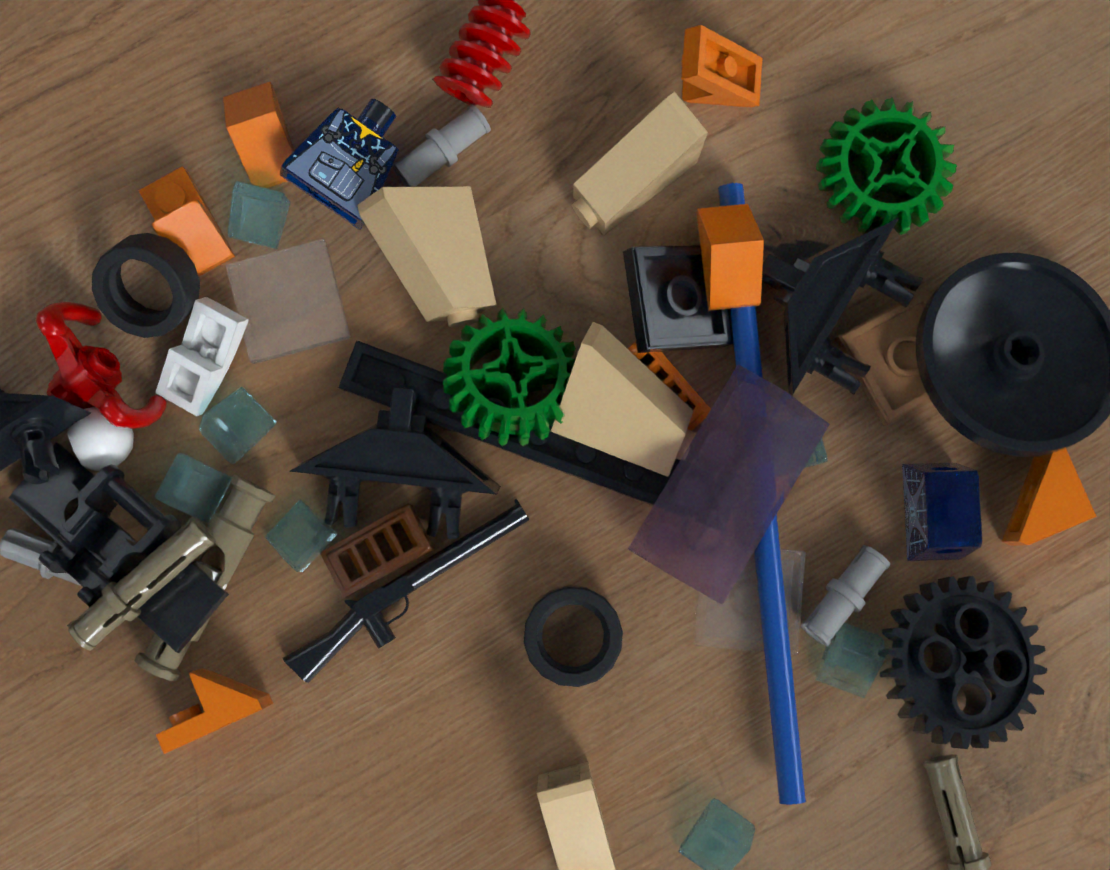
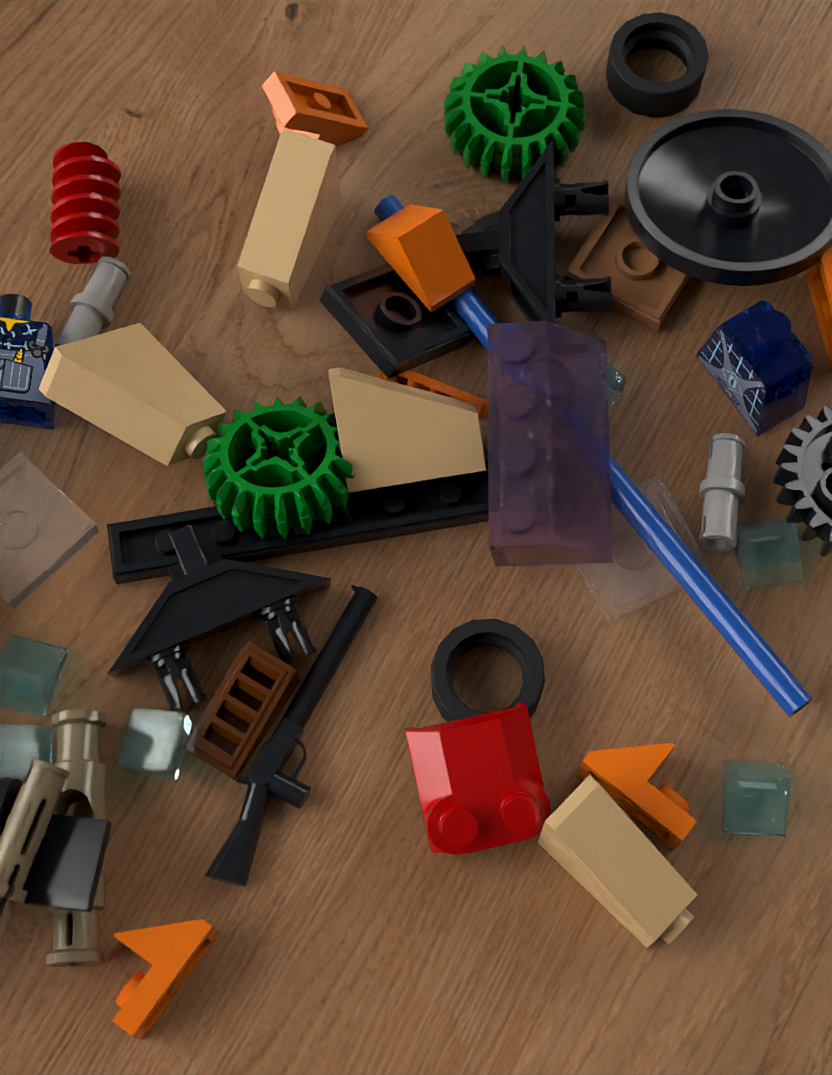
camera: 30 degrees left, 15 degrees down
none -> red slope [405,702,551,855]
none -> orange slope [577,743,697,851]
none -> black tyre [606,12,709,118]

